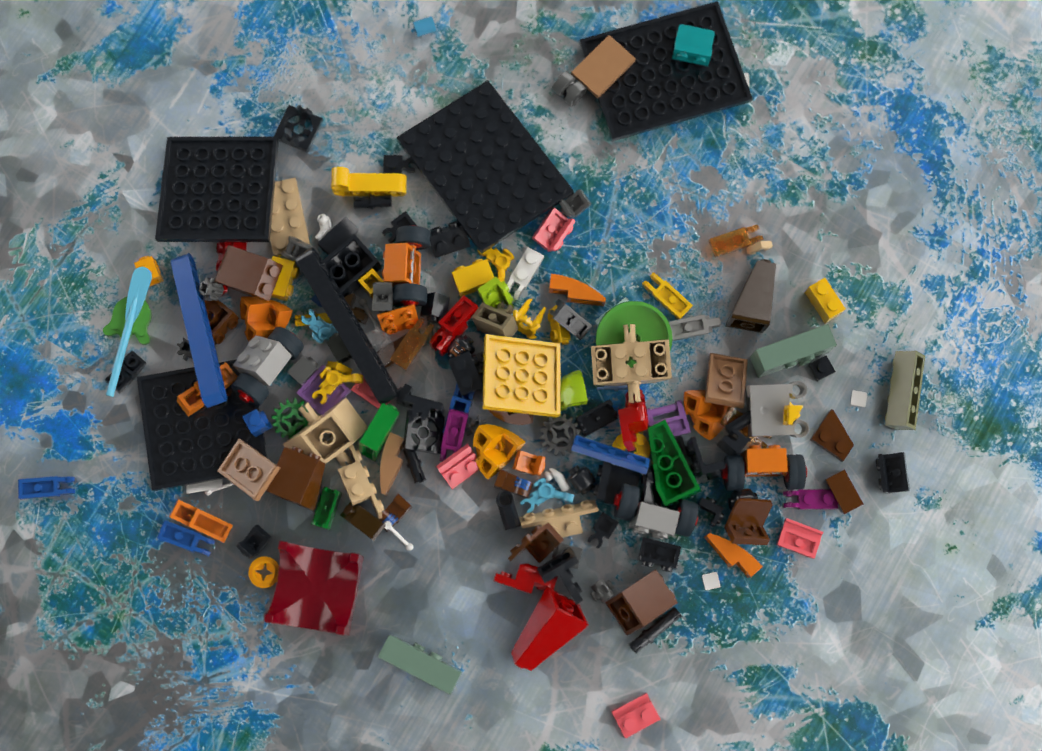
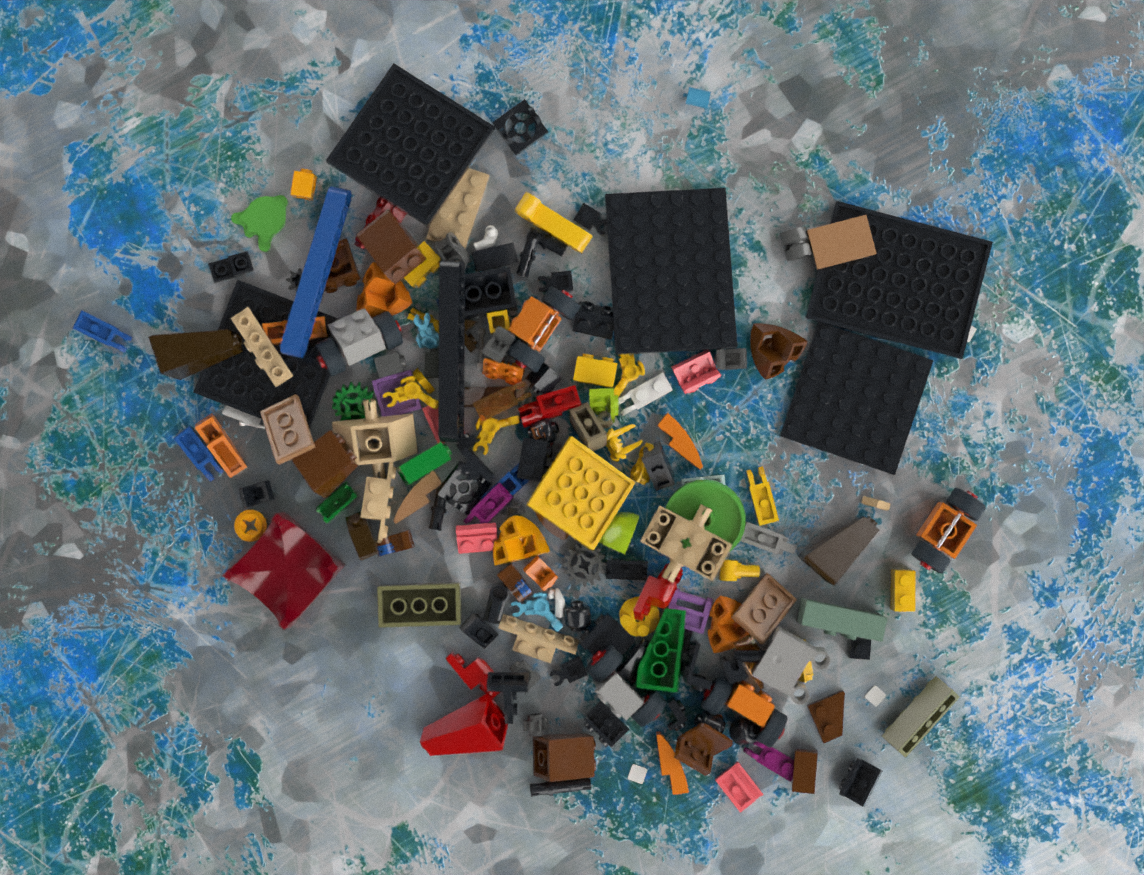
camera: 35 degrees right, 10 degrees up
medium azure piece [106,267,152,397] -> none
dark grey gear [199,277,224,301] -> none
blue brick [243,409,273,437] -> none
sand green brick [378,635,463,695] -> none
white hinge [384,521,413,551] -> none
reddish brown bracket [508,522,564,563] -> none
blue tile [571,435,650,474] -> none
coral plate [611,693,661,739] -> none
teal bracket [672,24,715,66] -> none
clear orange hinge [709,225,764,258] -> none
yellow slope [783,405,803,425] -> none
none -> dark brown slope [148,329,243,380]
none -> tan bracket [231,307,293,387]
none -> olive brick [377,582,462,628]
none -> black slope [459,613,499,649]
none -> yellow piece [473,415,521,455]
none -> black pin [516,235,540,277]
none -> yellow pin [719,560,760,581]
none -> black head [729,717,760,745]
none -> reddish brown brick [750,323,808,380]
none -> black plate [779,322,934,475]
none -> brick [911,488,986,574]

